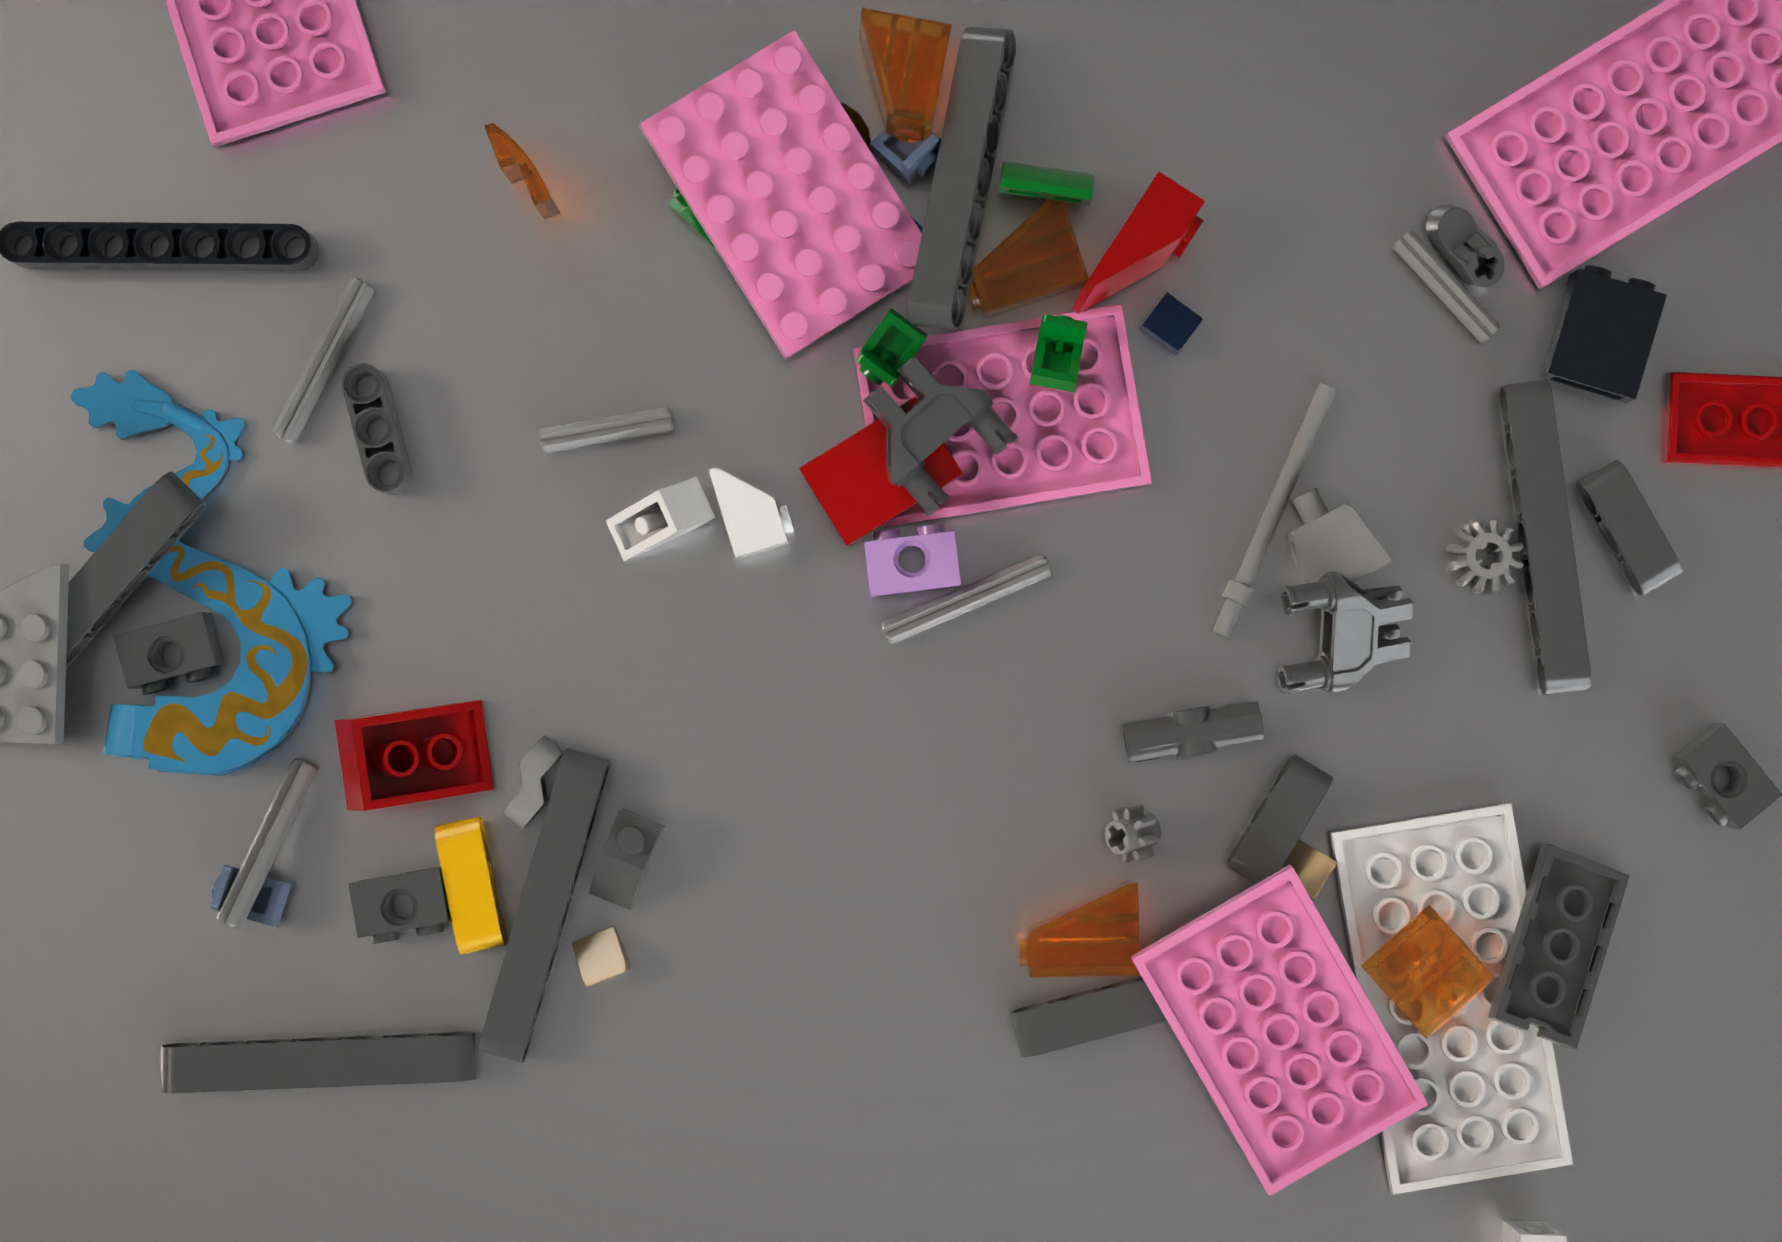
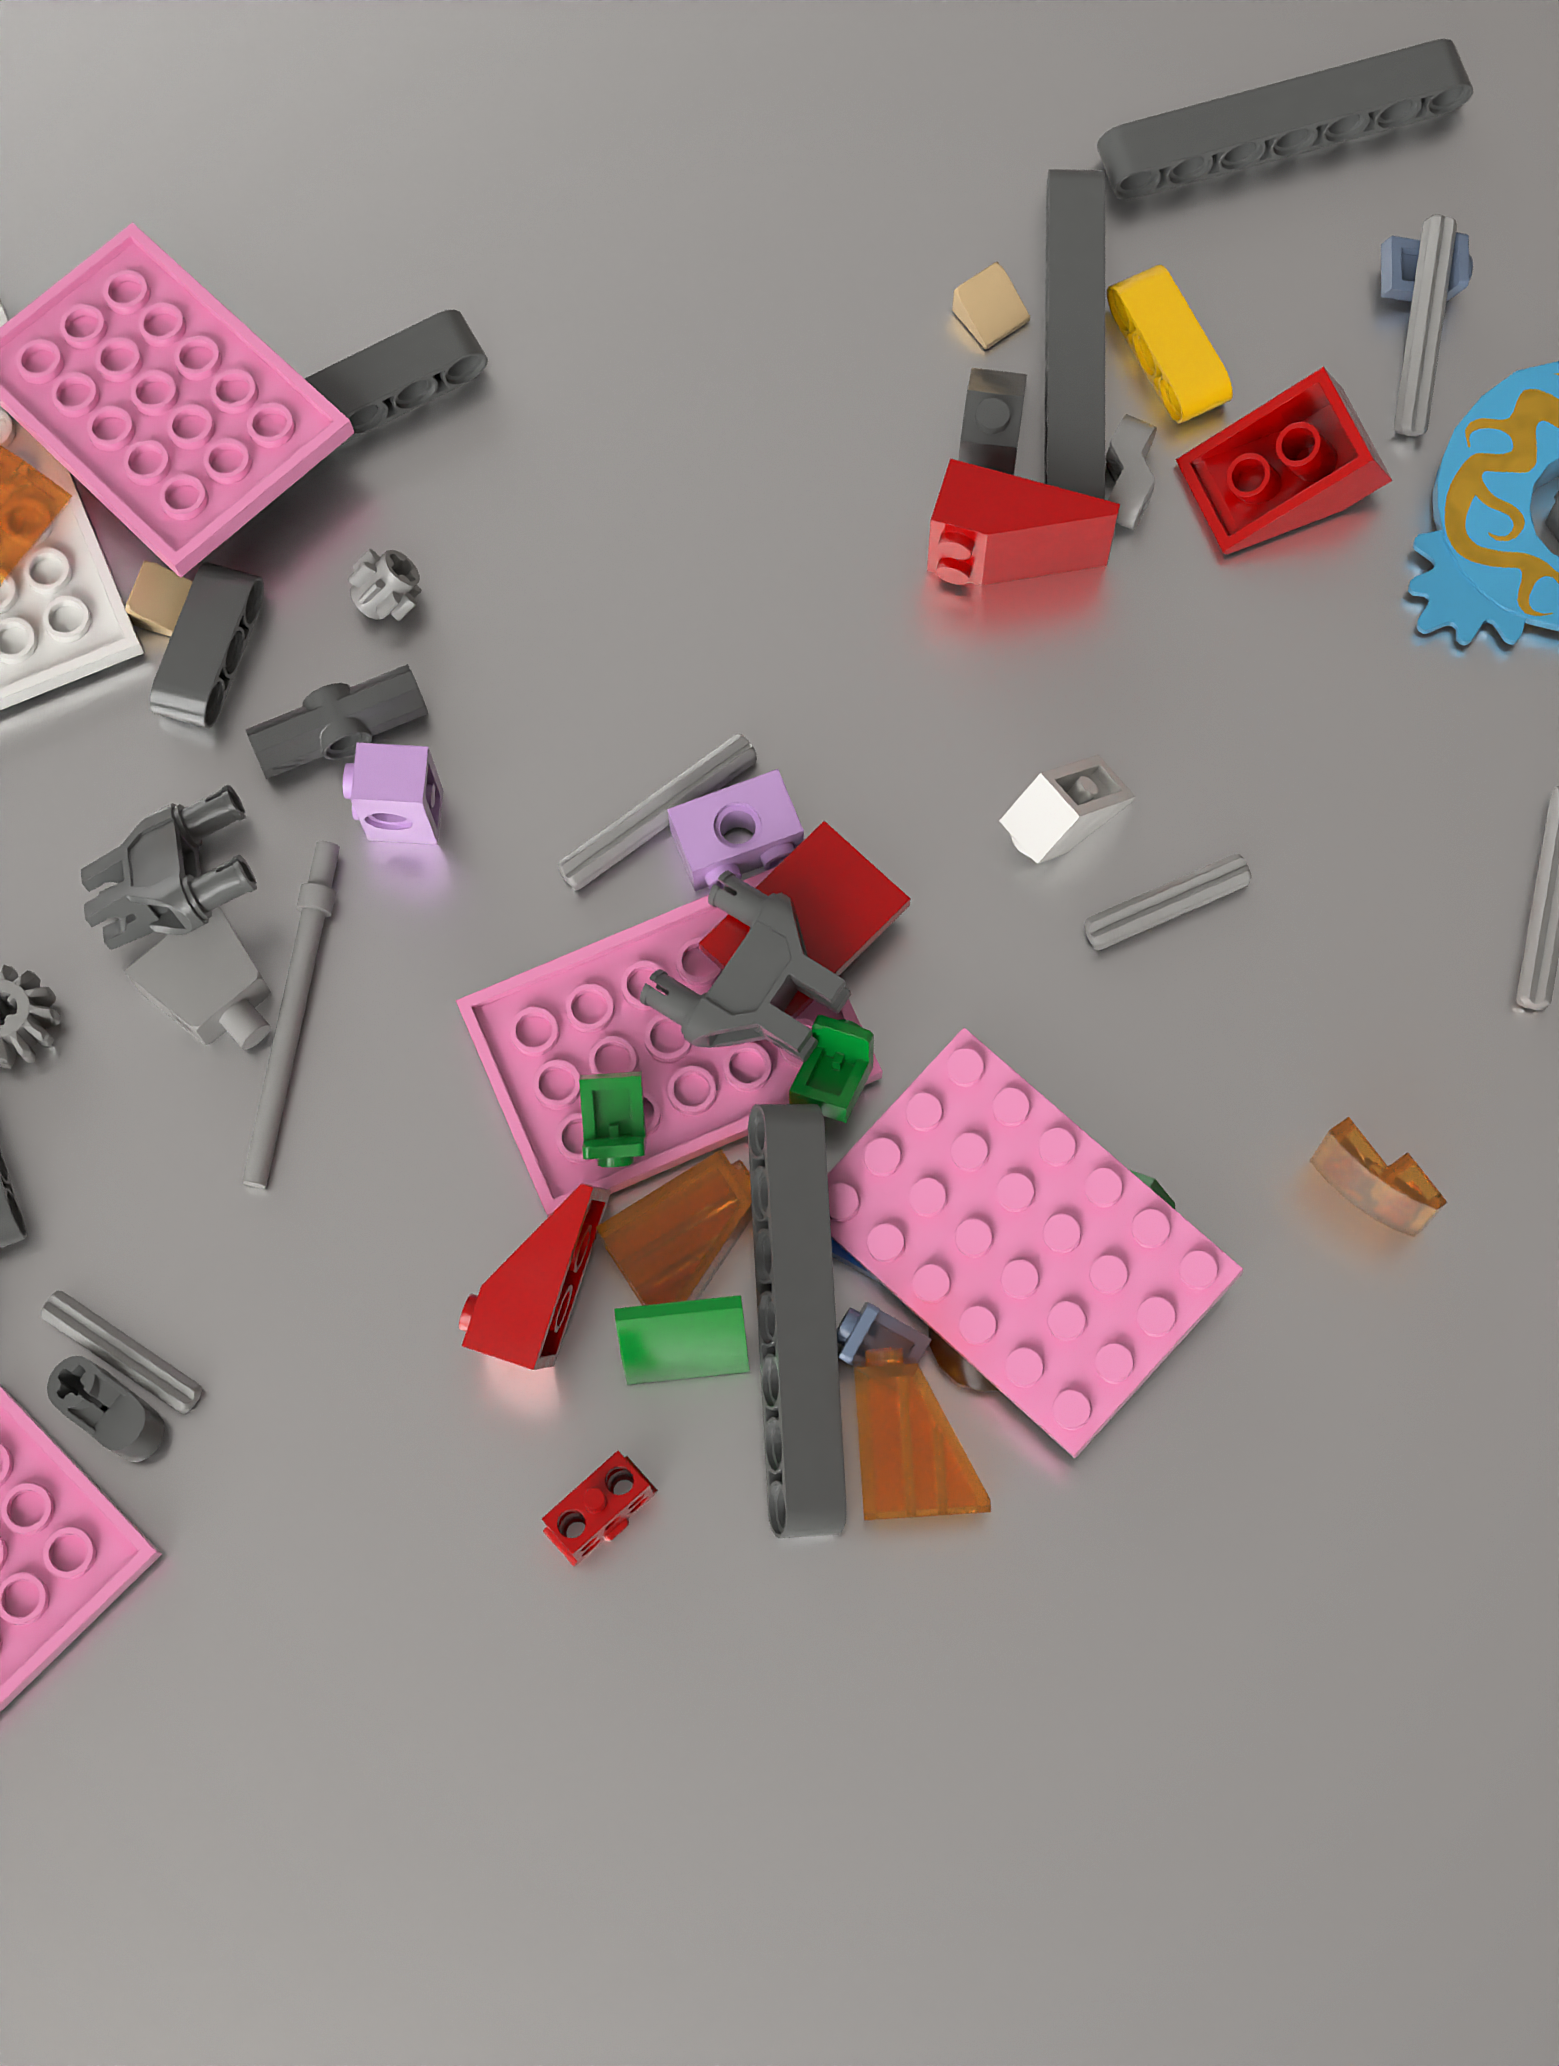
camera: 170 degrees right, 15 degrees down
dark grey beam [342,363,413,495] -> none
dark grey brick [348,866,451,944] -> none
white slope [709,468,794,559] -> none
clear orange slope [1019,881,1140,977] -> none
dark blue slope [1140,292,1203,355] -> none
none -> lavender brick [343,743,443,845]
none -> red piece [541,1451,658,1567]
none -> red slope [927,458,1120,586]

